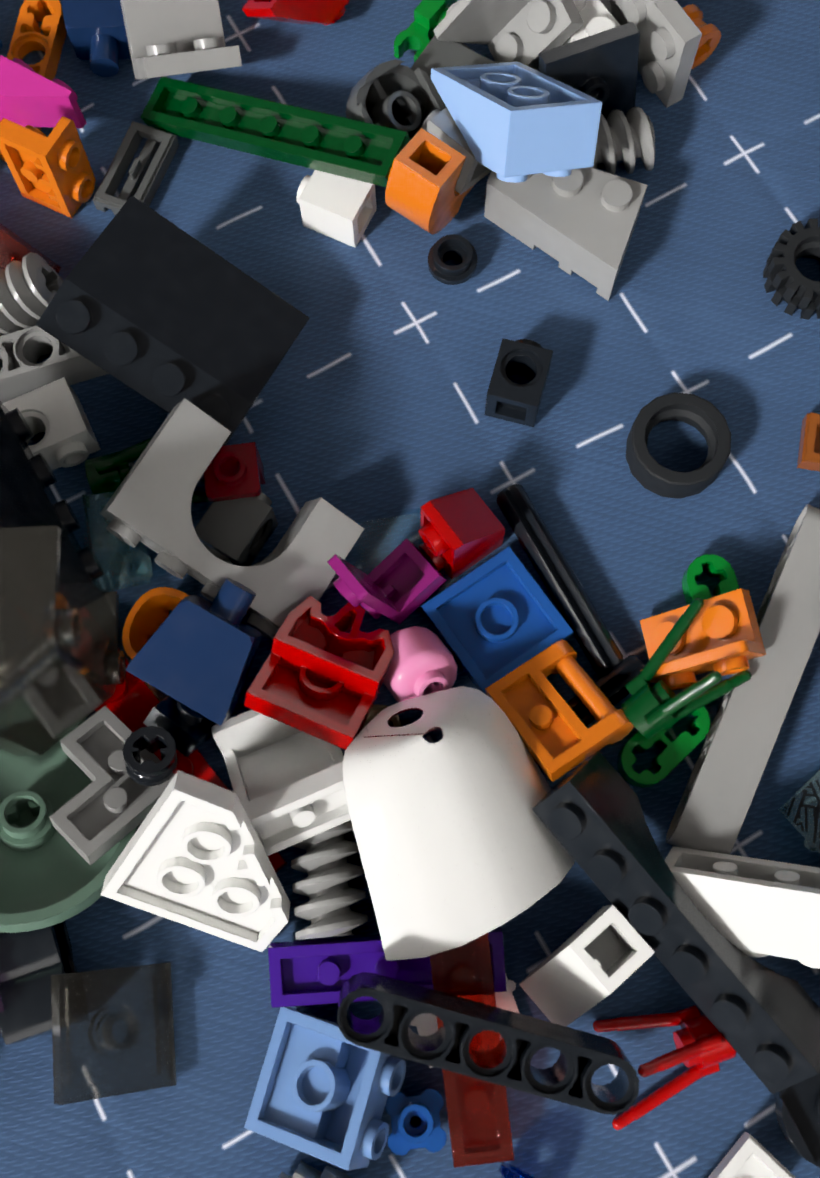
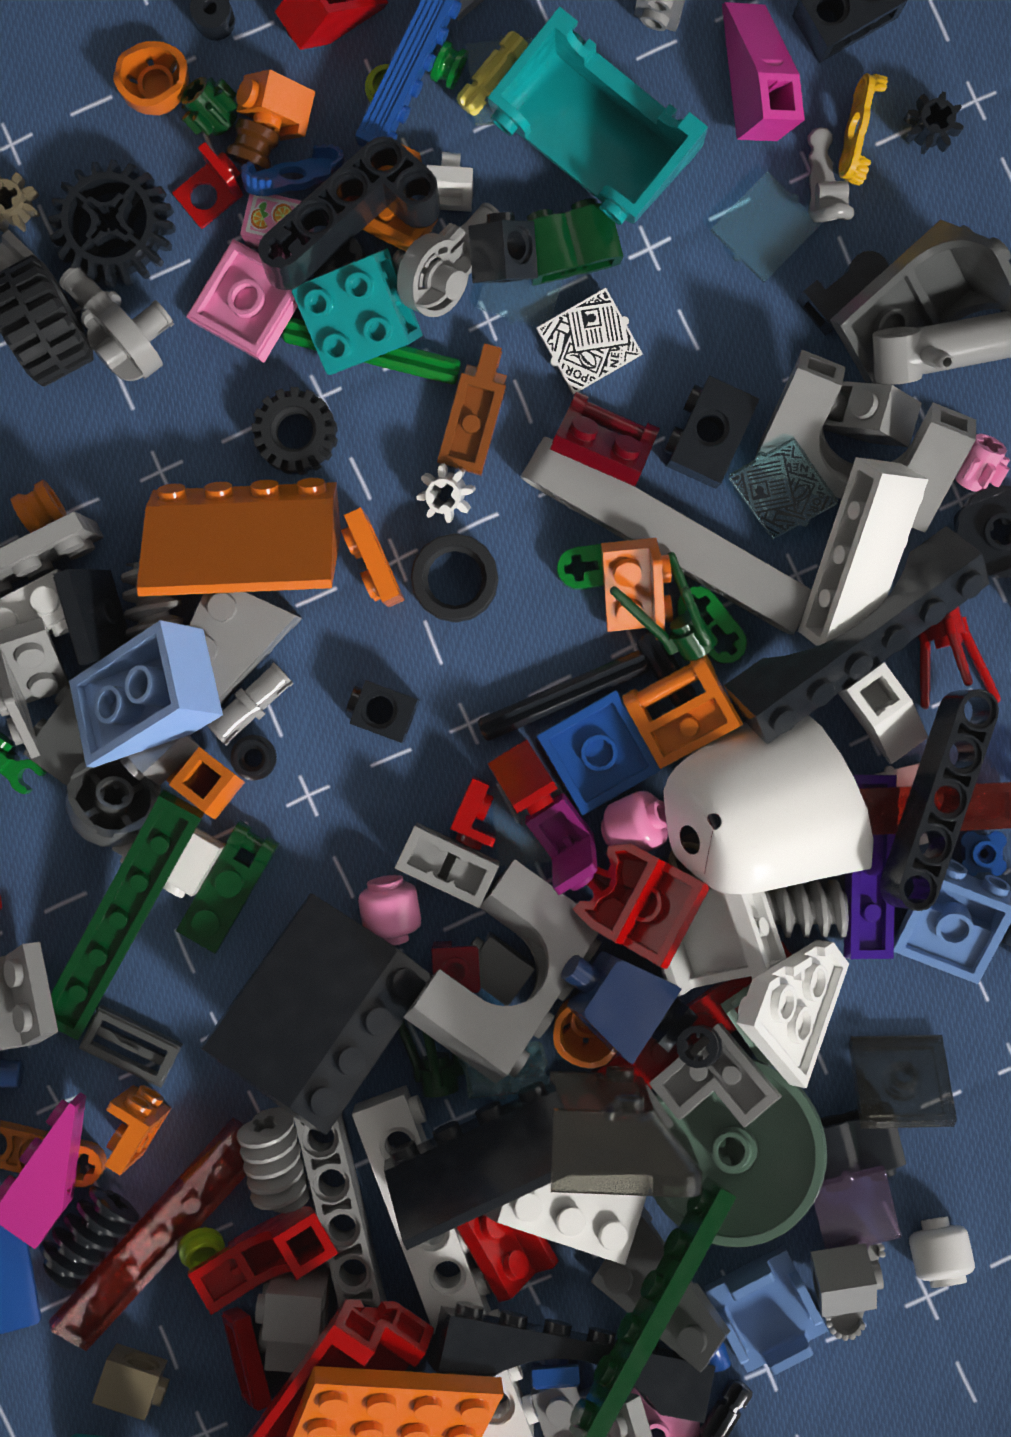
camera: 90 degrees left, 15 degrees up
none -> orange slope [137,478,341,597]
none -> dark green plate [176,820,280,954]
none -> light grey pin [207,662,294,746]
none -> orange plate [341,507,405,608]
none -> bright pink head [358,875,421,946]
none -> light grey brick [395,822,500,908]
none -> white gear [416,463,476,523]
none -> red bracket [450,776,496,851]

